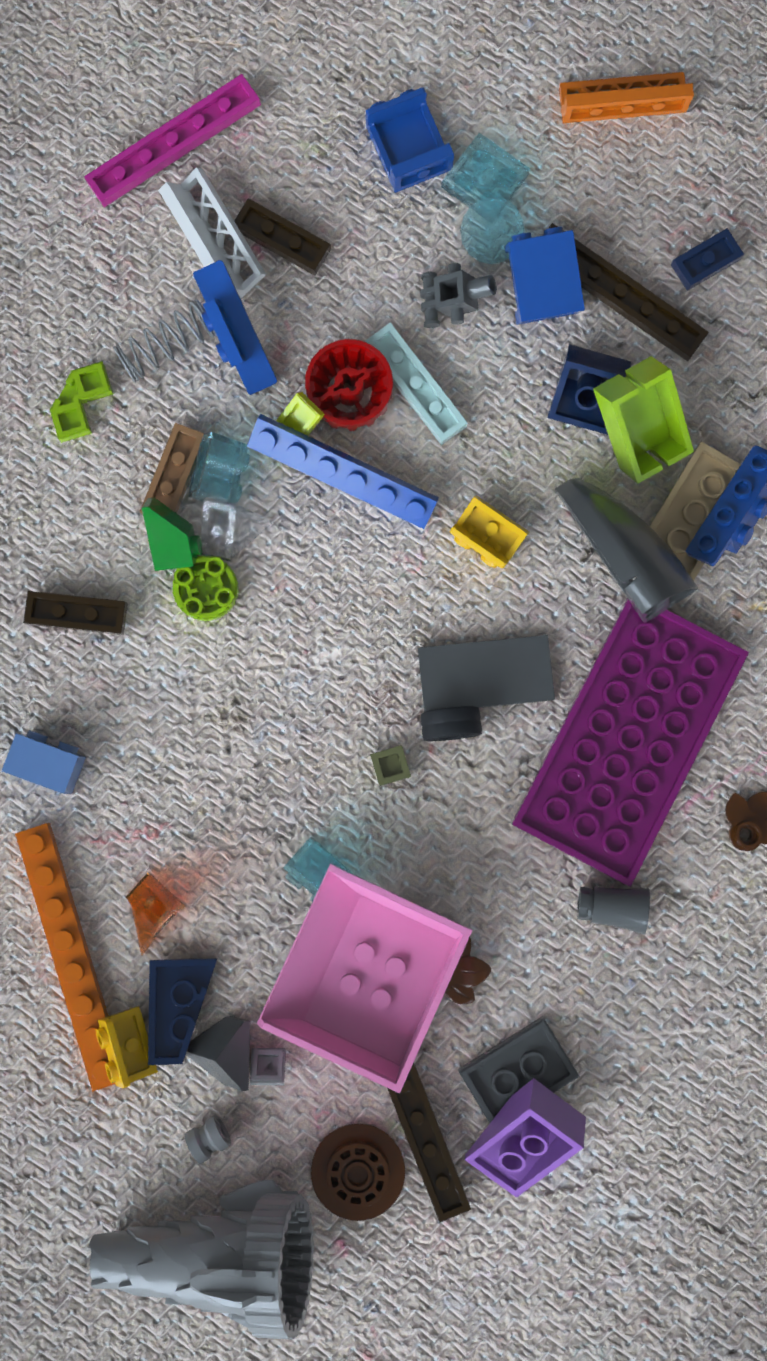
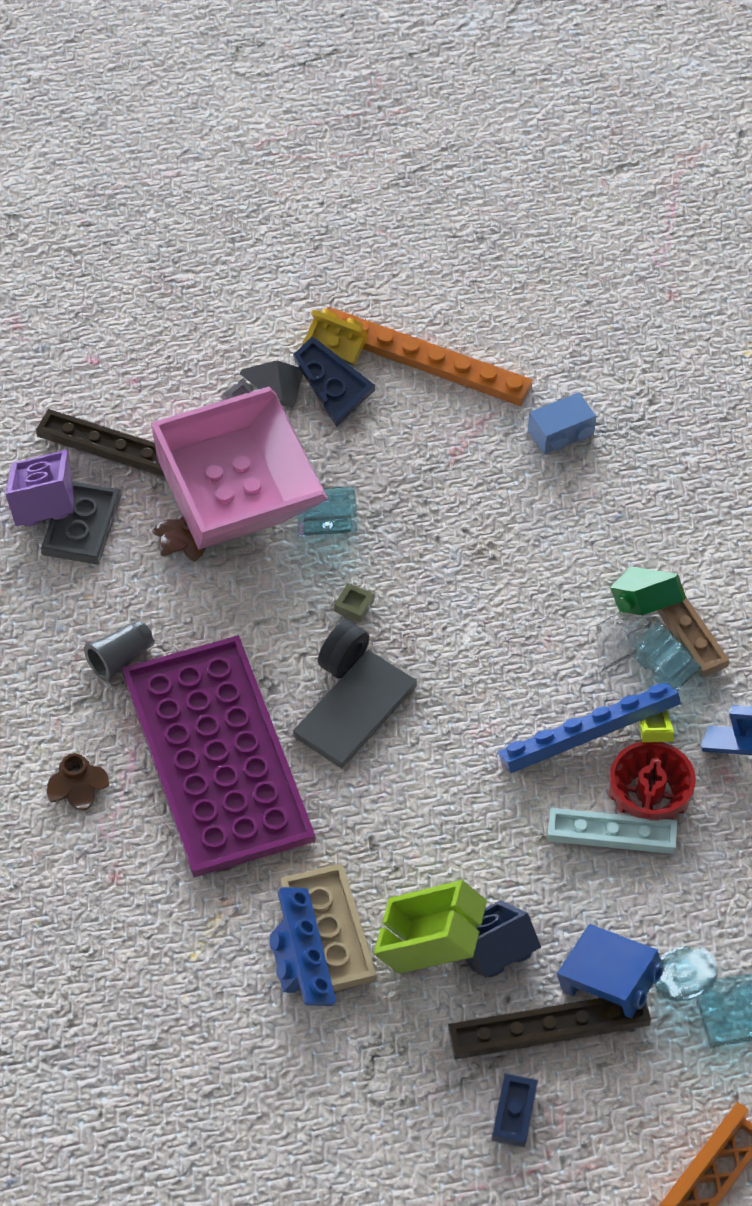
camera: 135 degrees right, 30 degrees down
dark brown plate [23,591,128,635] -> none
light grey cone [89,1180,314,1340] -> none
clear orange slope [126,873,186,956] -> none
lime tile [172,556,239,621] -> none
light grey wheel [185,1115,231,1164] -> none
reddish brown wheel [311,1124,405,1221] -> none
dark grey piece [420,263,497,328] -> none
yellow bracket [449,495,529,569] -> none
dark grey panel [555,478,698,623] -> none

